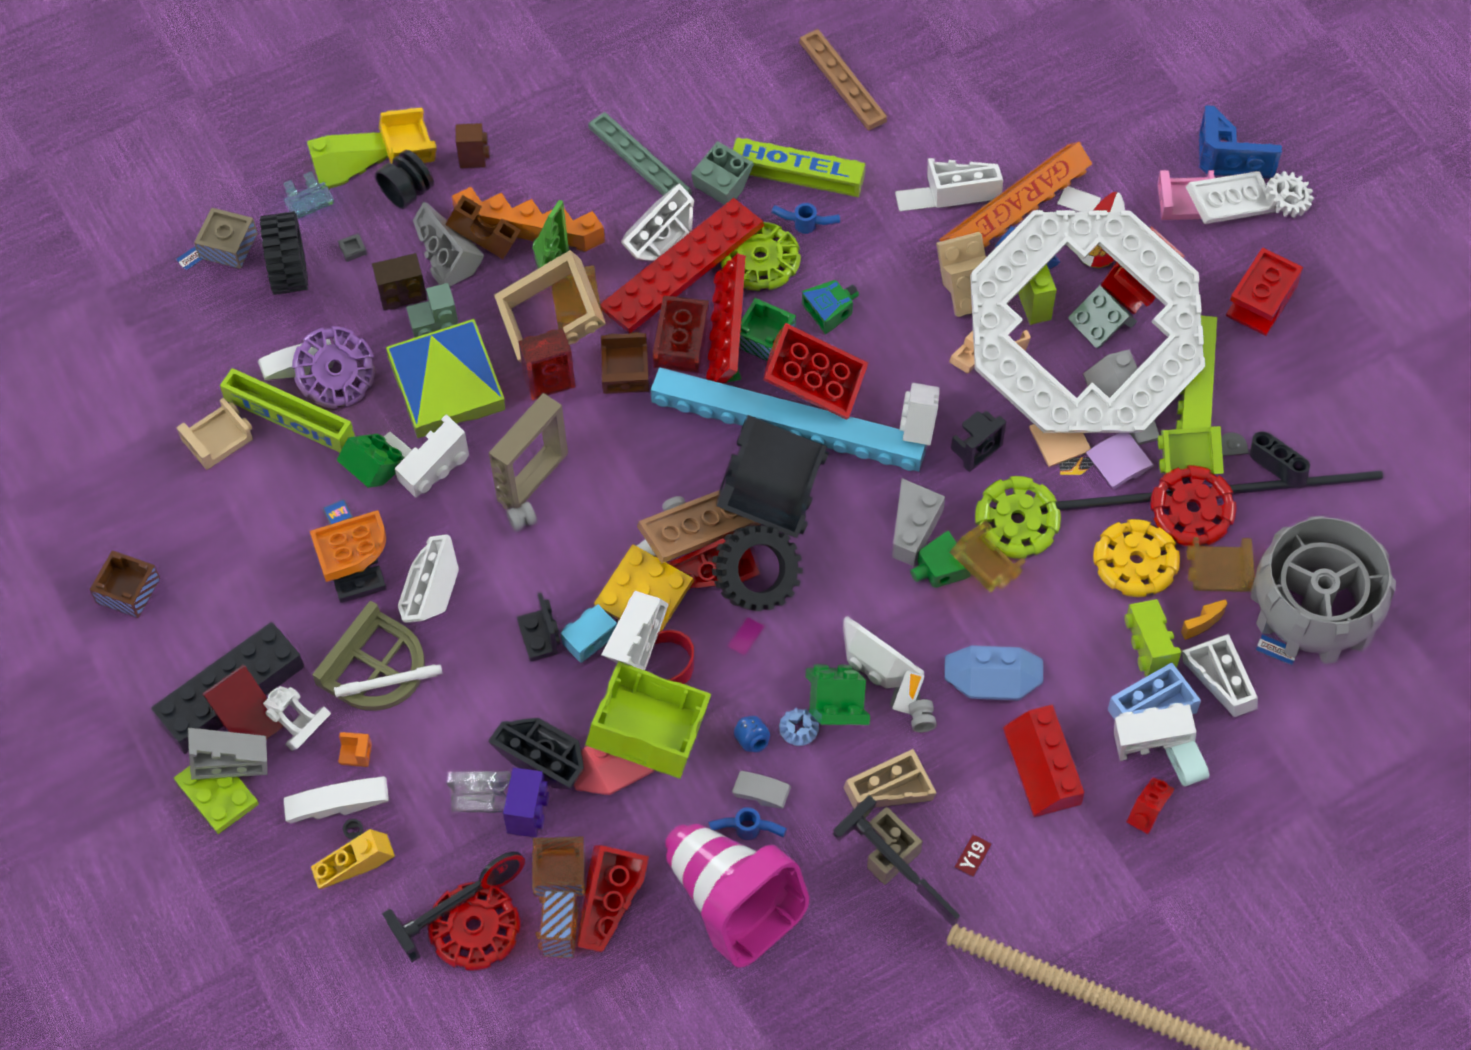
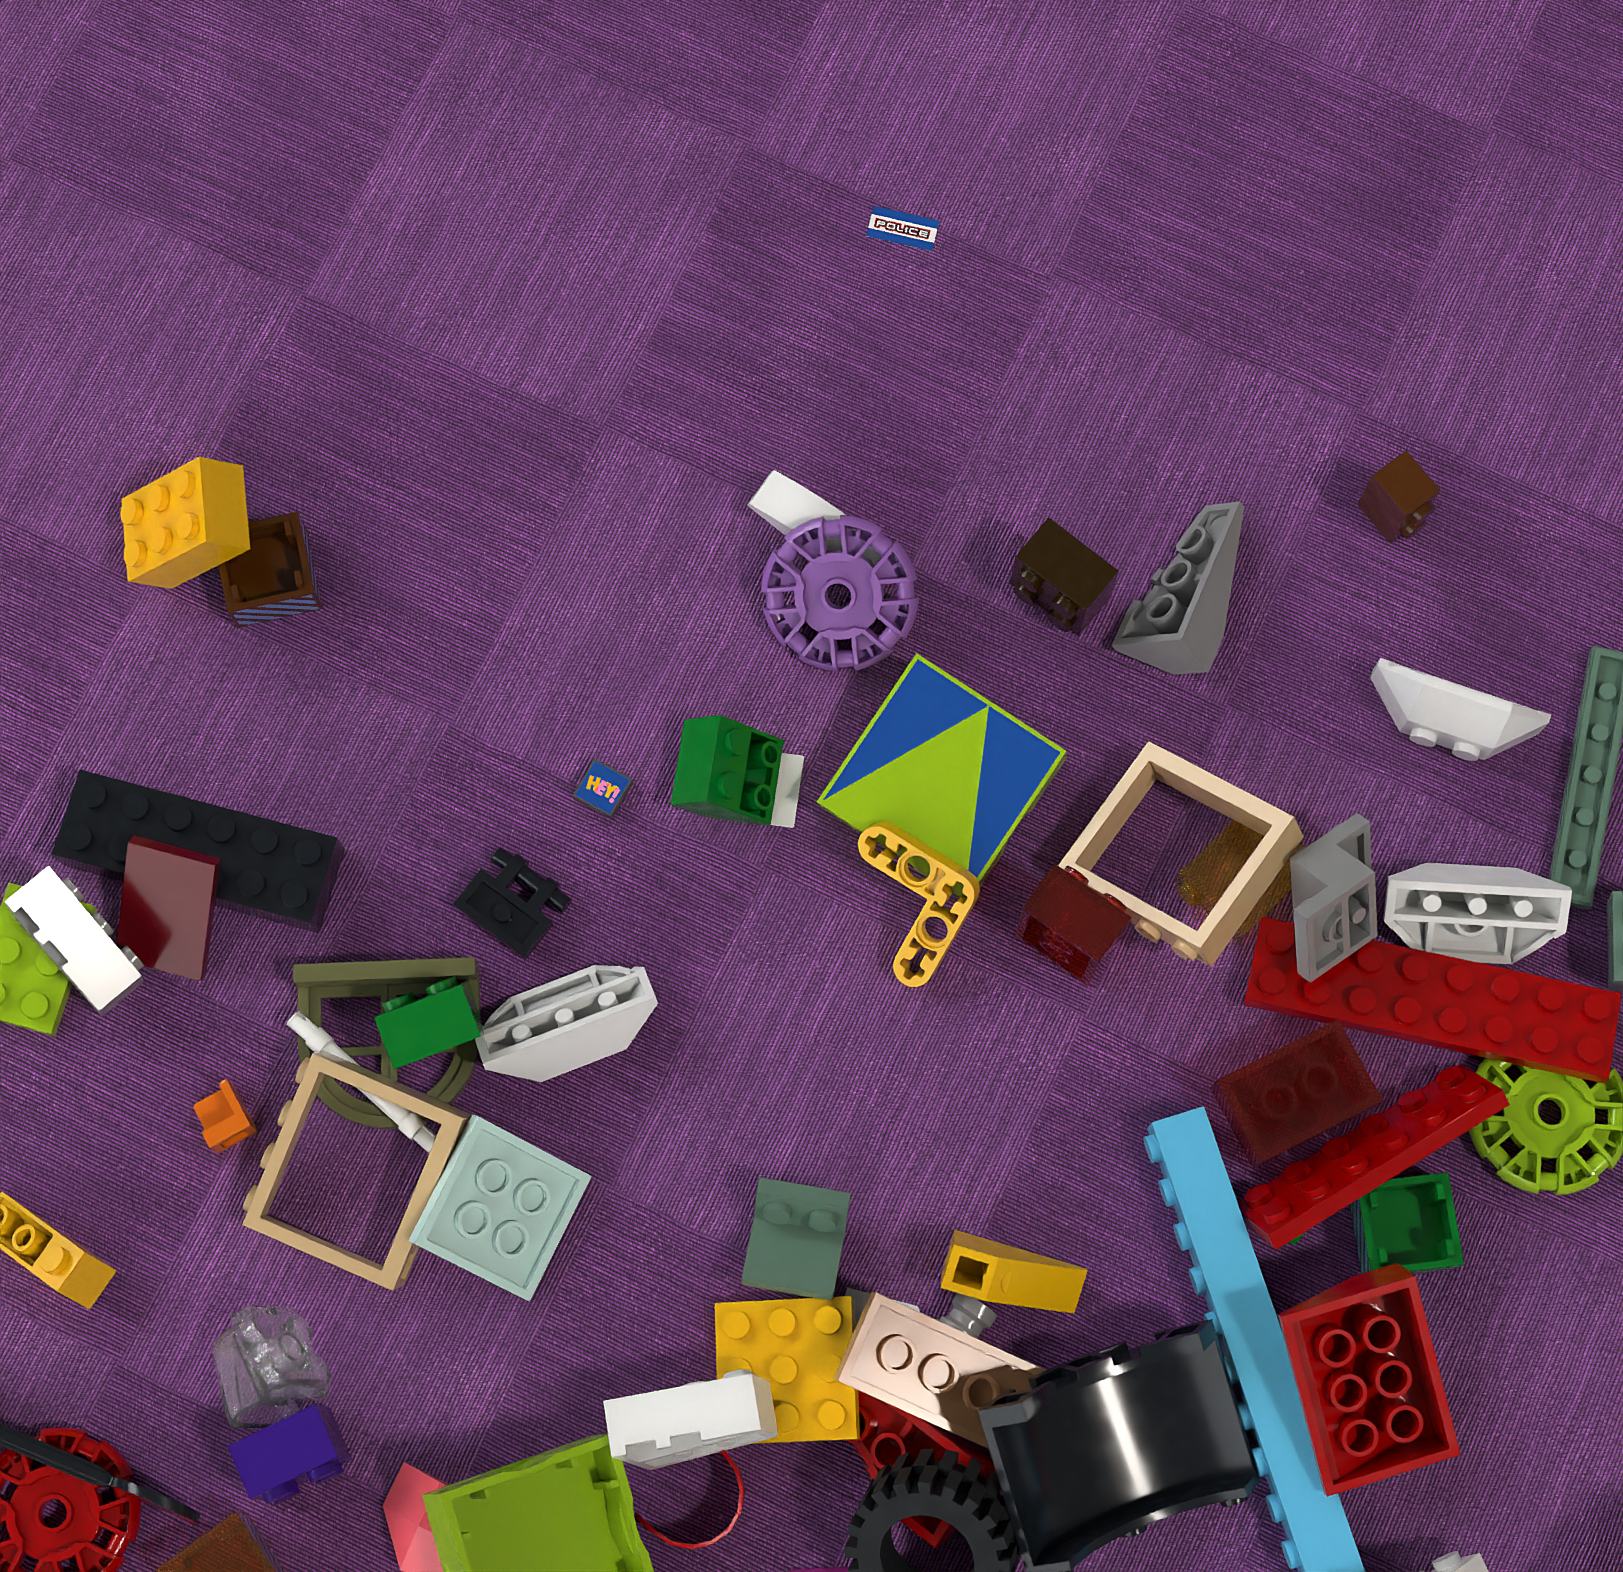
camera: 55 degrees right, 15 degrees up
tan panel [176,398,253,470] -> none
dark tan container [194,207,258,269] -> none
lime brick [220,368,355,452] -> none
black tyre [260,211,308,295] -> none
white tile [263,686,331,751] -> none
clear light blue plate [283,171,334,219] -> none
white slope [284,777,389,824] -> none
lime wedge [307,132,389,191] -> none
orange plate [310,510,386,582] -> none
dark grey tile [338,233,367,262] -> none
black hinge [343,819,364,840] -> none
black wheel [375,149,434,210] -> none
yellow panel [379,108,437,164] -> none
white wedge [395,414,469,498] -> none
sand green brick [406,283,458,338] -> none
reddish brown arch [445,195,521,259] -> none
orange brick [452,187,605,252] -> none
black wedge [488,717,584,790] -> none
dark tan window [489,393,568,509] -> none
light grey wheel [506,502,537,532] -> none
black bracket [516,592,561,662] -> none
bright green wedge [532,200,569,269] -> none
medium azure brick [561,604,617,663] -> none
reddish brown panel [600,332,649,394] -> none
green torso [802,280,859,334] -> none
none -> yellow piece [120,457,250,589]
none -> tan window [242,1051,472,1291]
none -> green slope [374,976,484,1070]
none -> light aqua plate [408,1115,592,1302]
none -> sand green bracket [741,1177,851,1300]
none -> yellow beam [858,821,980,987]
none -> yellow slope [941,1229,1088,1314]
none -> light grey bracket [1290,813,1377,983]
none -> white wedge [1370,658,1551,761]

